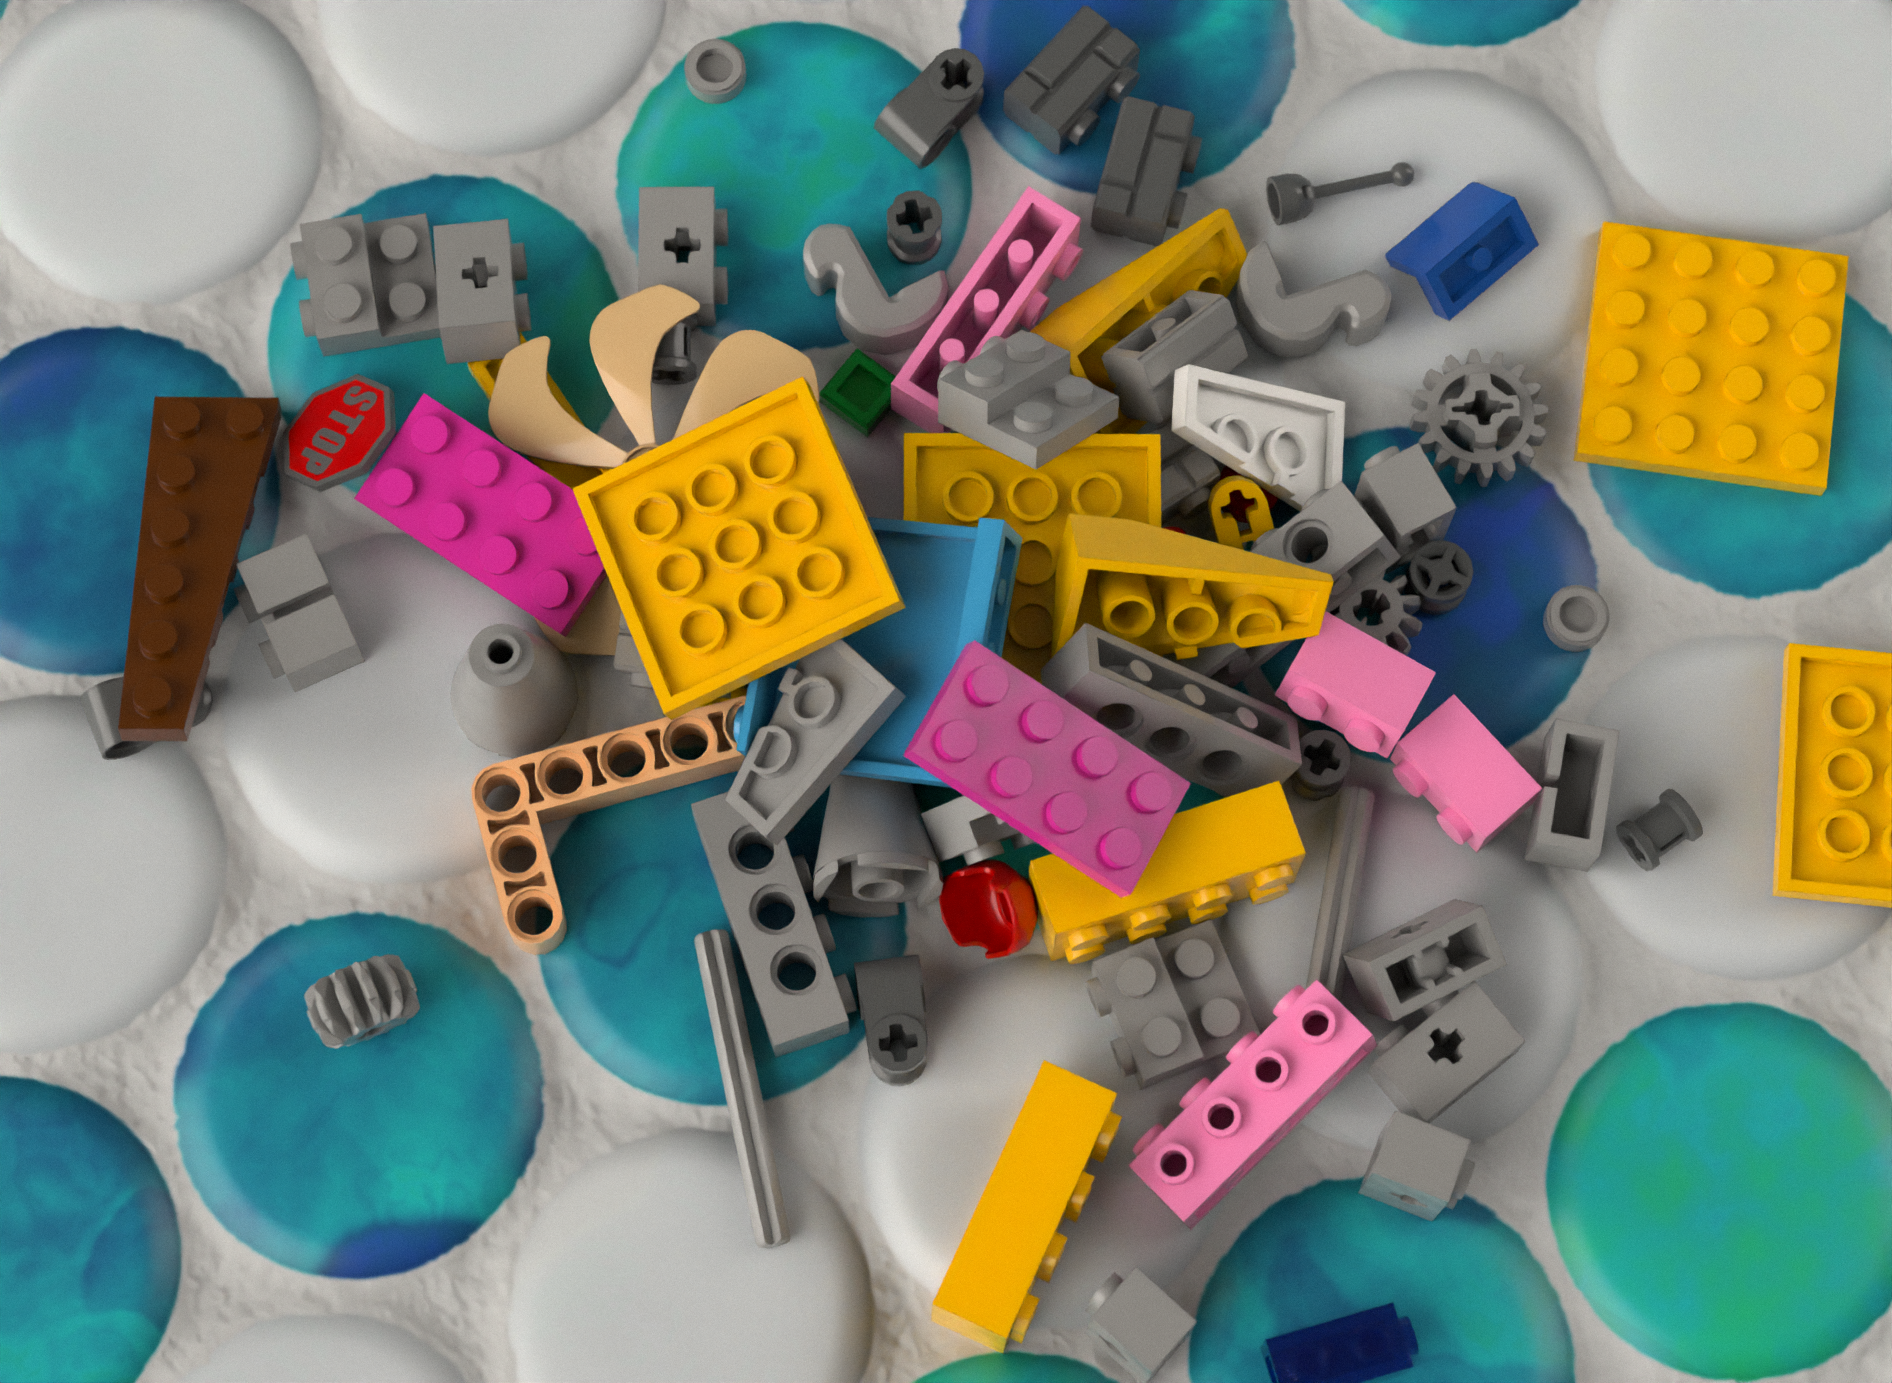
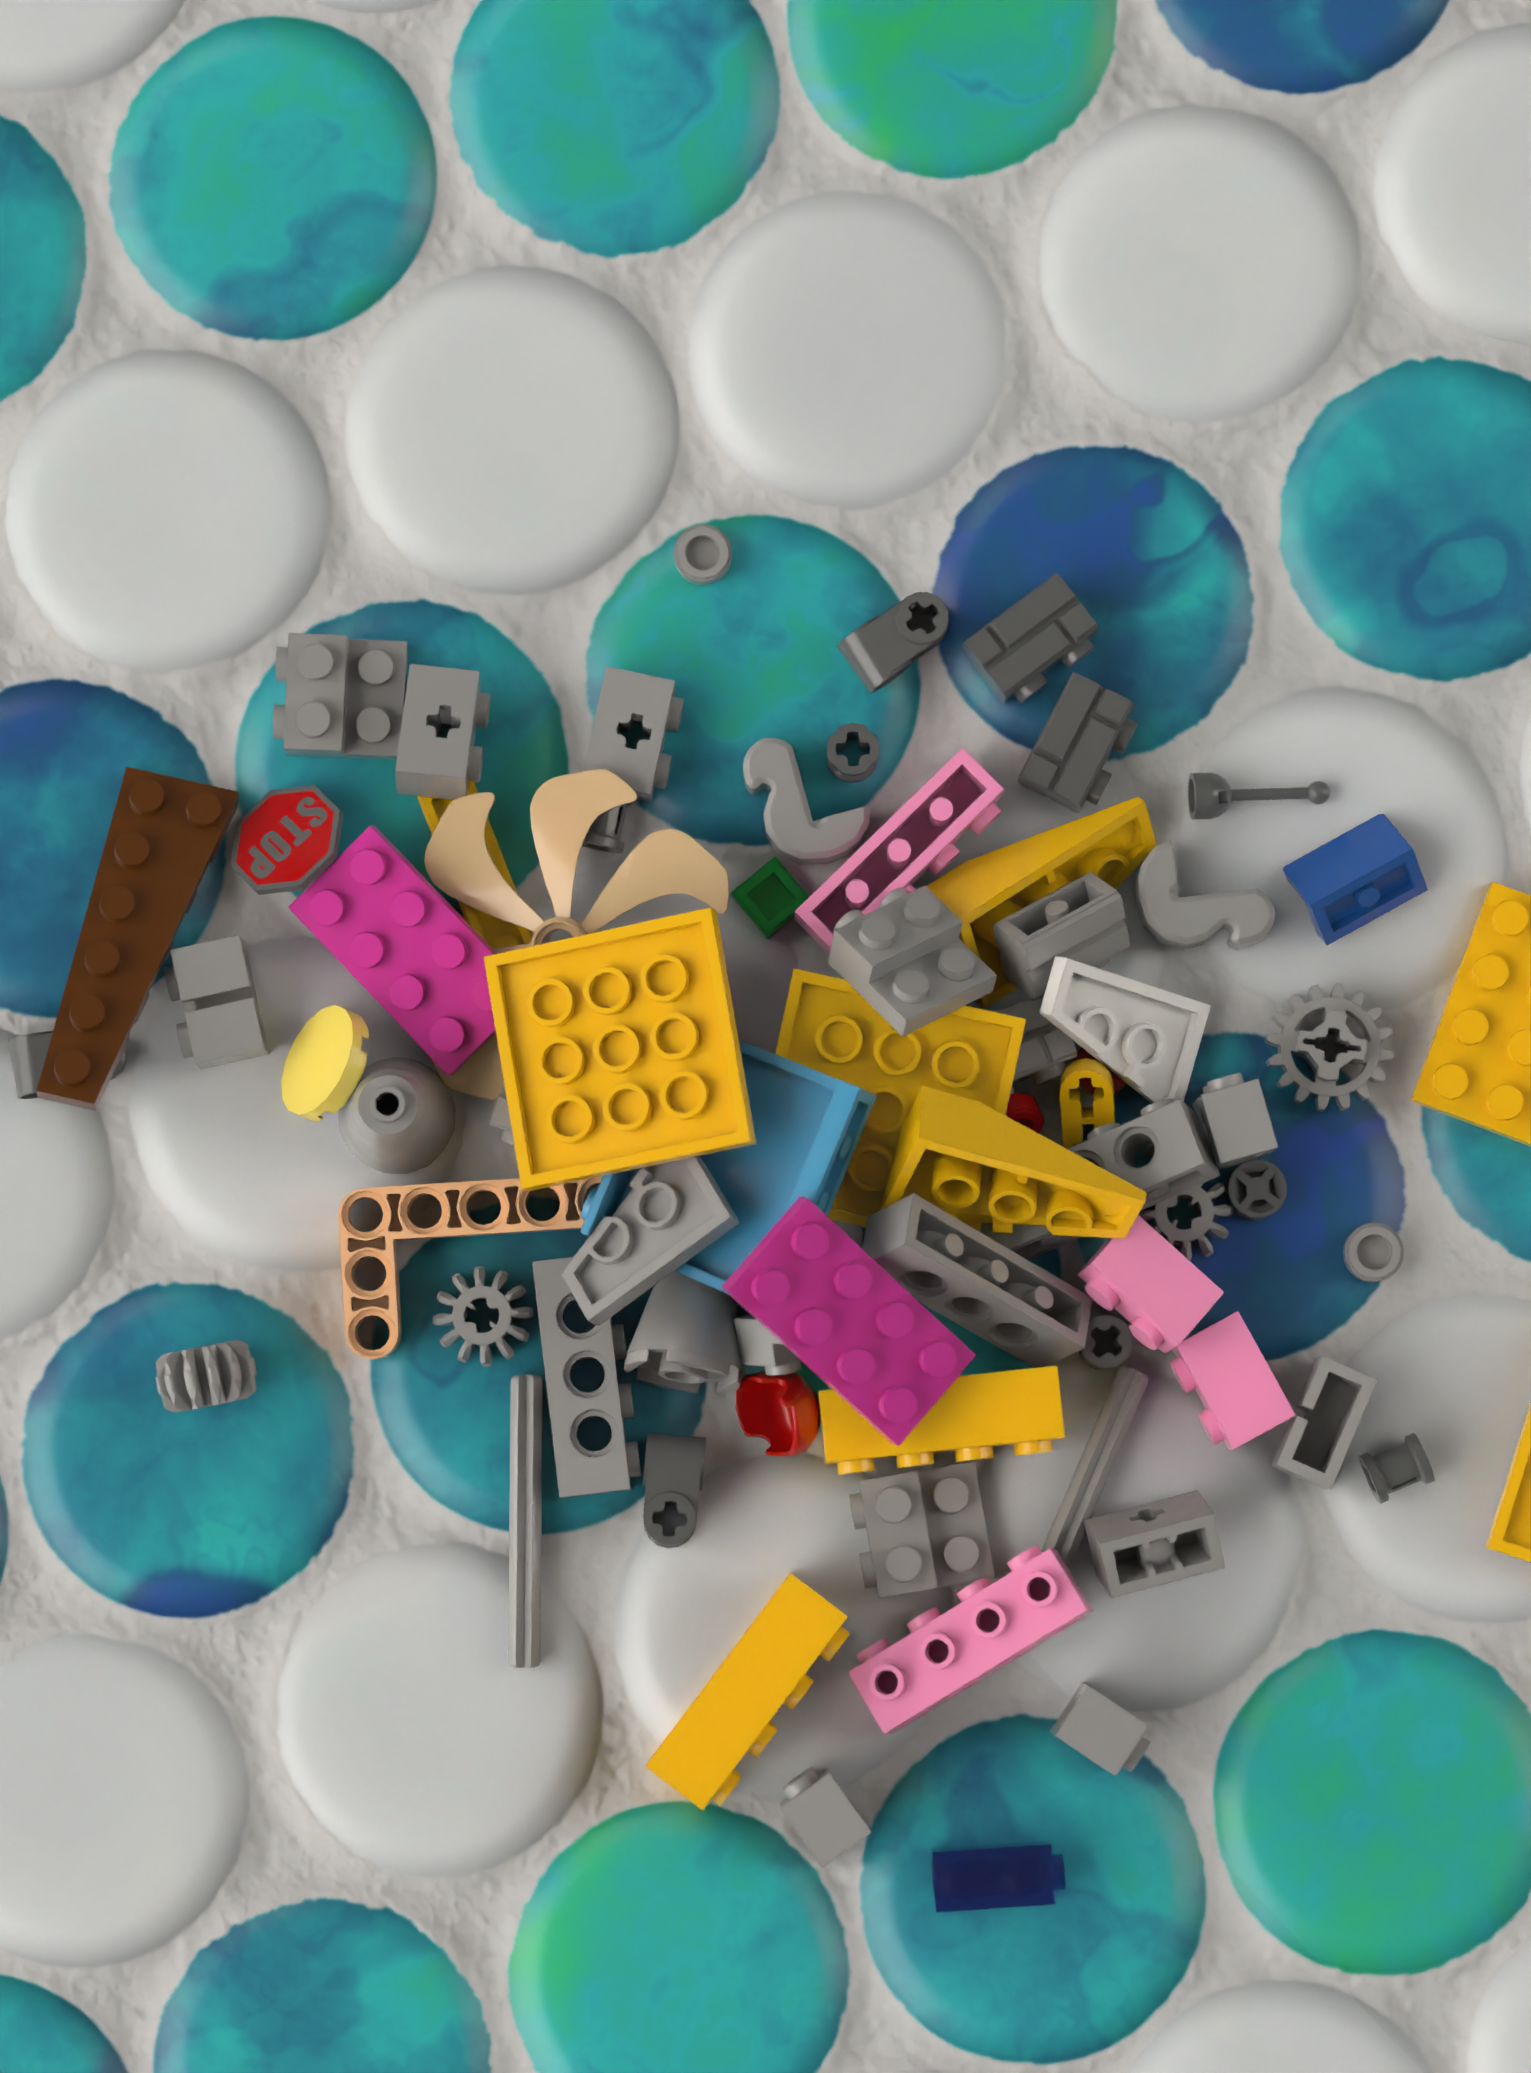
camera: 15 degrees right, 10 degrees up
light grey brick [1367,981,1526,1123] -> none
none -> light yellow tile [281,1005,369,1122]
none -> light grey gear [433,1266,534,1367]

